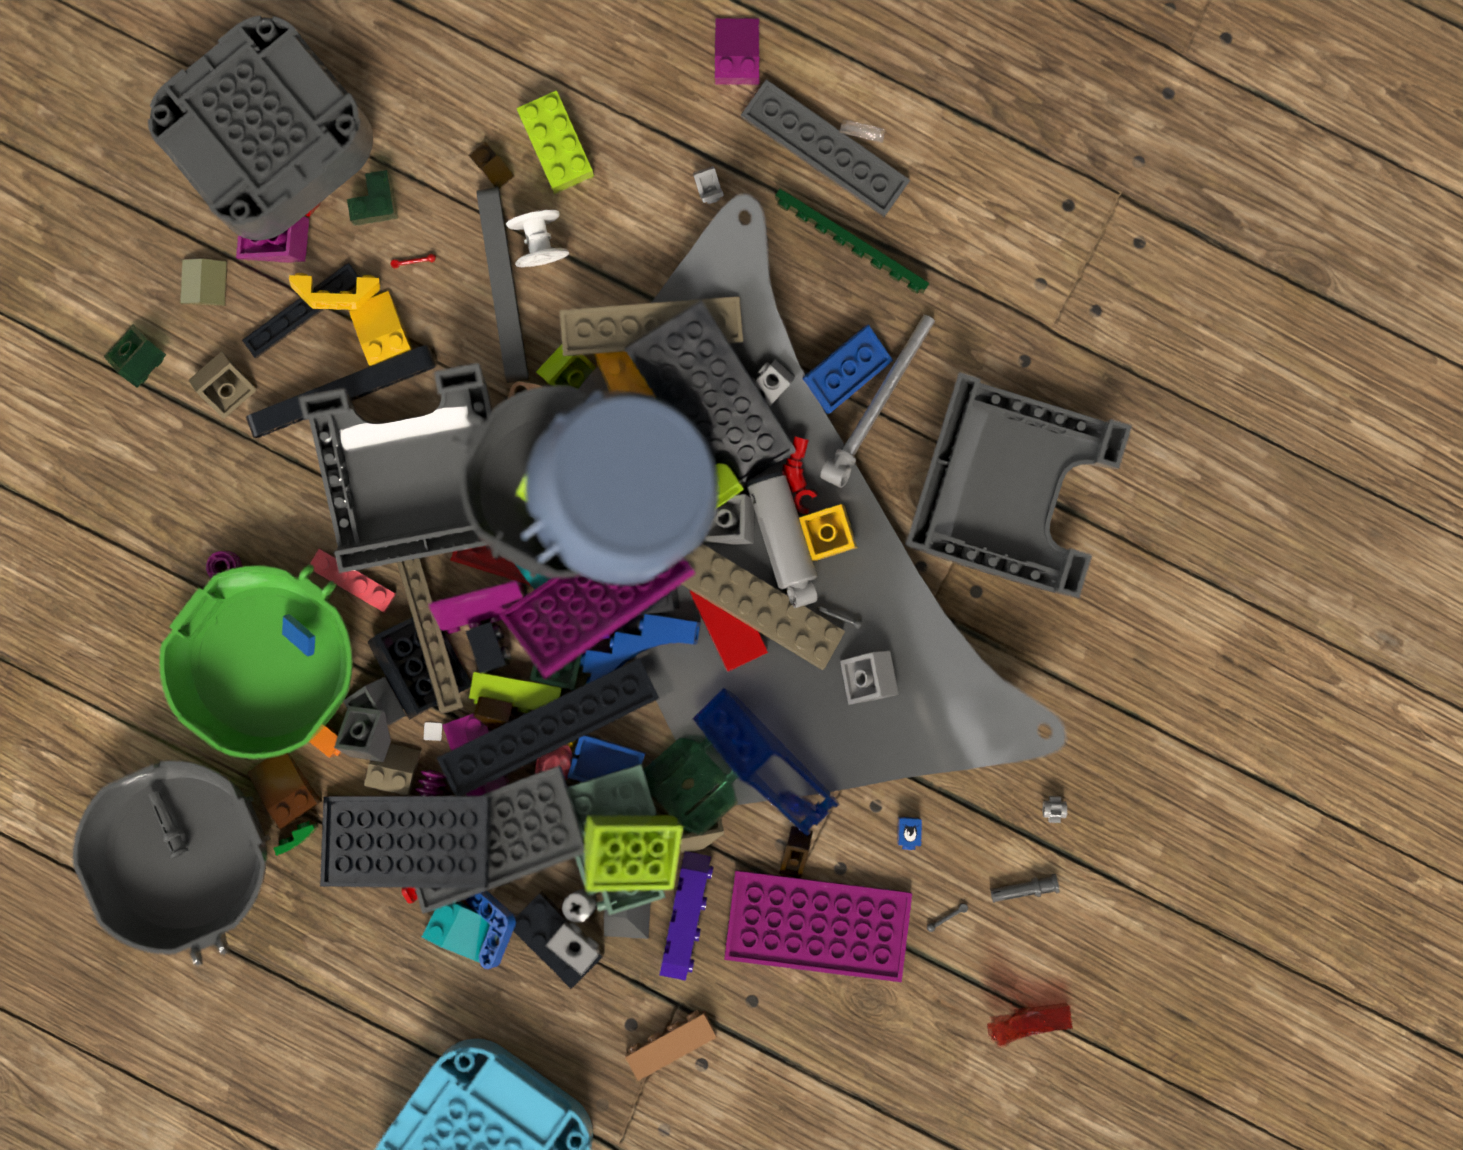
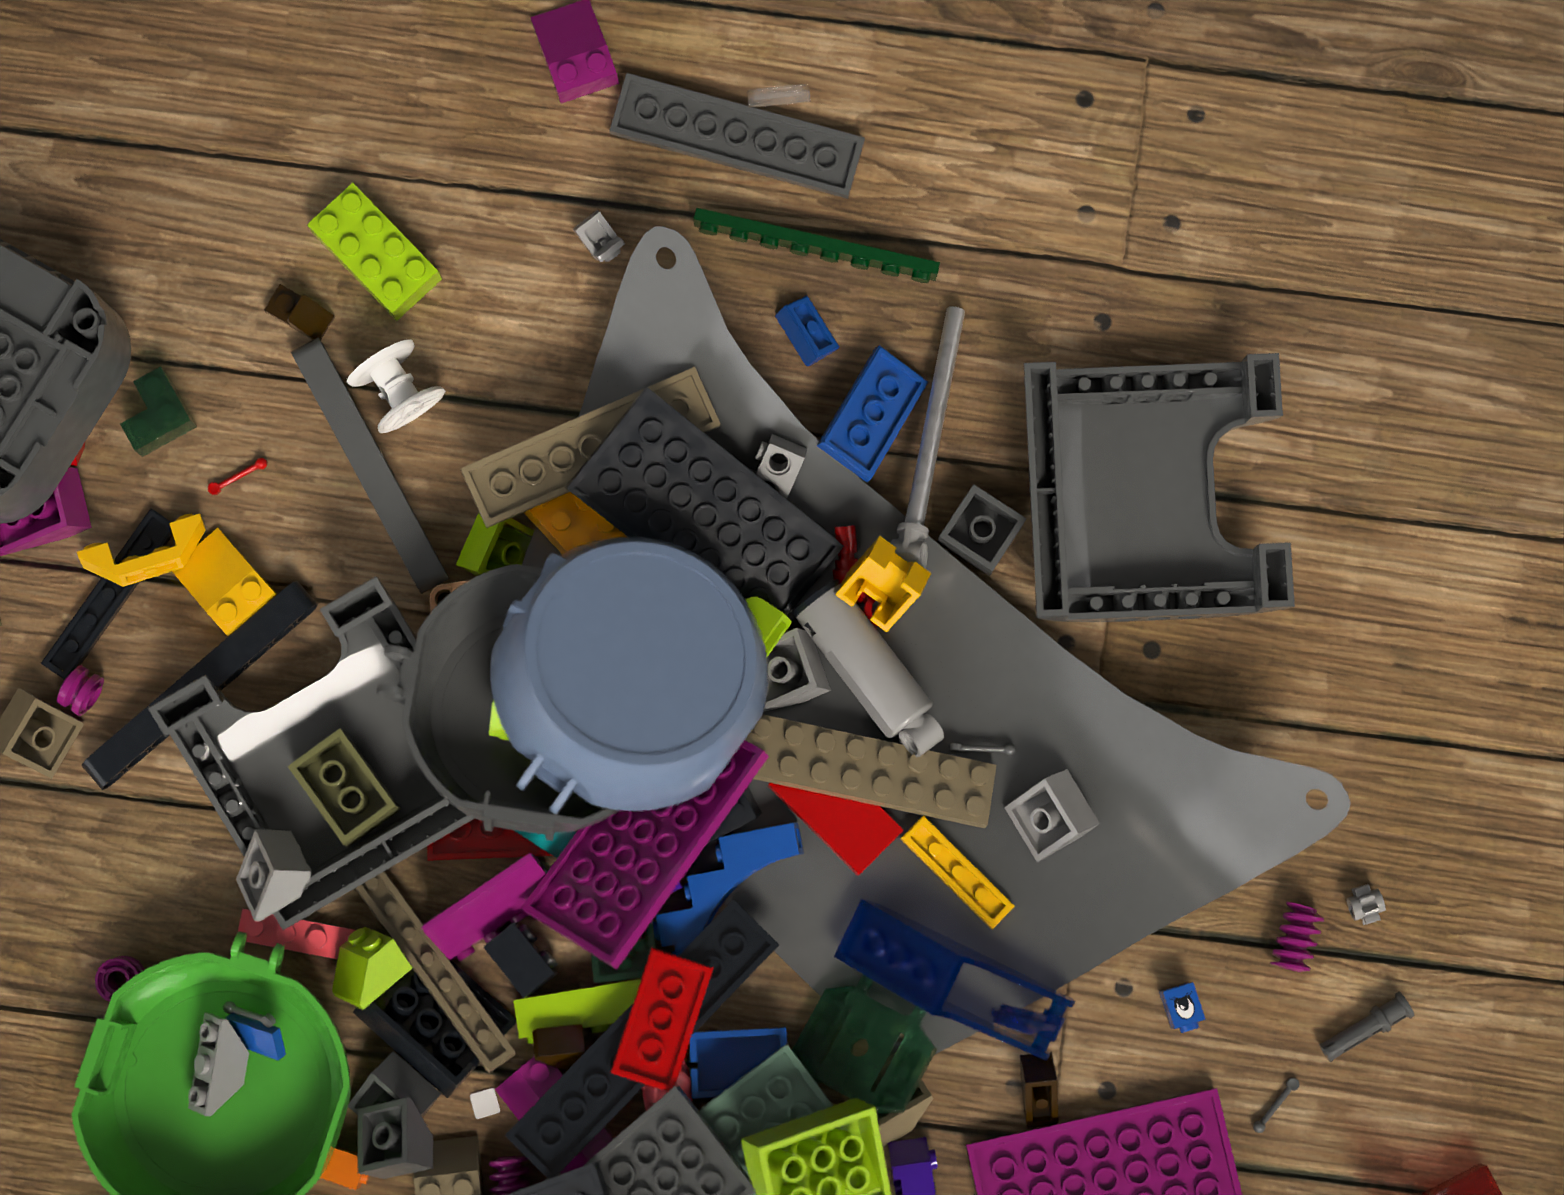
camera: 25 degrees left, 5 degrees down
yellow brick [799,504,858,561] -> none
none -> magenta wheel [57,665,104,716]
none -> light grey slope [188,1013,249,1116]
none -> dark grey hinge [223,1001,276,1028]
none -> light grey slope [236,829,311,921]
none -> olive brick [287,728,401,847]
none -> lime slope [332,927,412,1009]
none -> red tile [611,948,713,1092]
none -> blue slope [776,296,840,367]
none -> yellow piece [835,536,931,632]
none -> yellow tile [900,815,1015,930]
none -> dark grey brick [937,484,1027,576]
none -> magenta piece [1269,902,1325,972]

